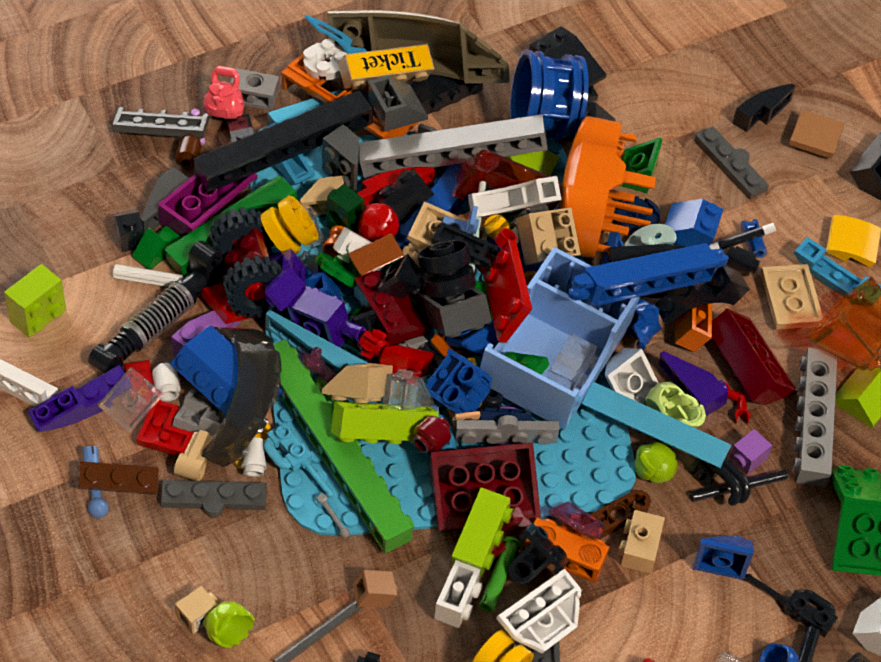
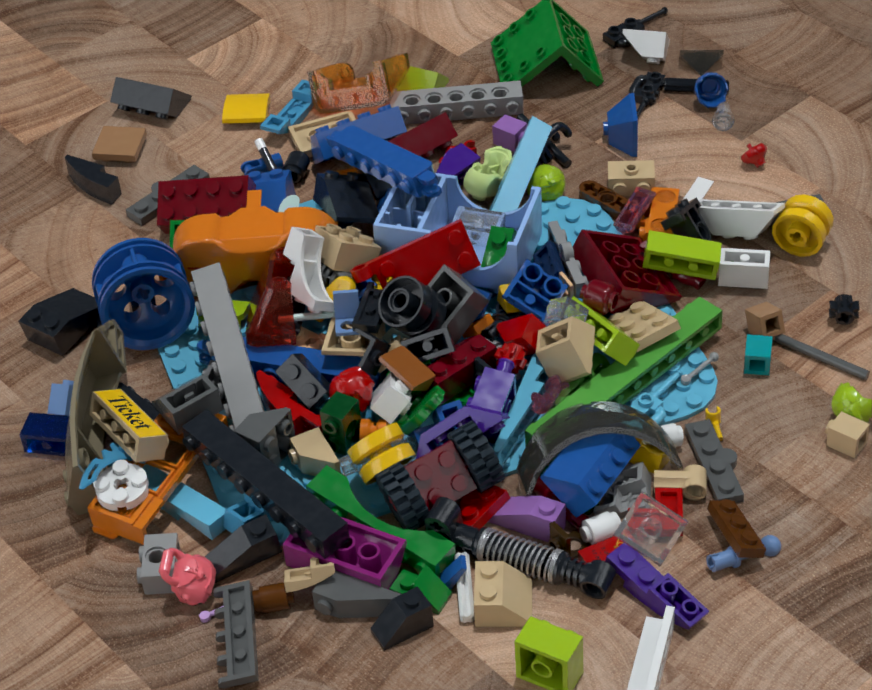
camera: 95 degrees left, 10 degrees down
none -> dark red brick [157,175,256,234]
none -> tan slope [284,557,335,593]
none -> blue slope [310,104,407,165]
none -> black bracket [354,328,391,376]
none -> blue piece [440,555,467,590]
none -> tan slope [474,561,533,627]
none -> dark brown bracket [549,521,592,559]
none -> tan plate [608,301,681,352]
none -> white sticker [683,177,714,201]
none -> yellow hand [705,406,723,441]
none -> teal brick [744,334,773,376]

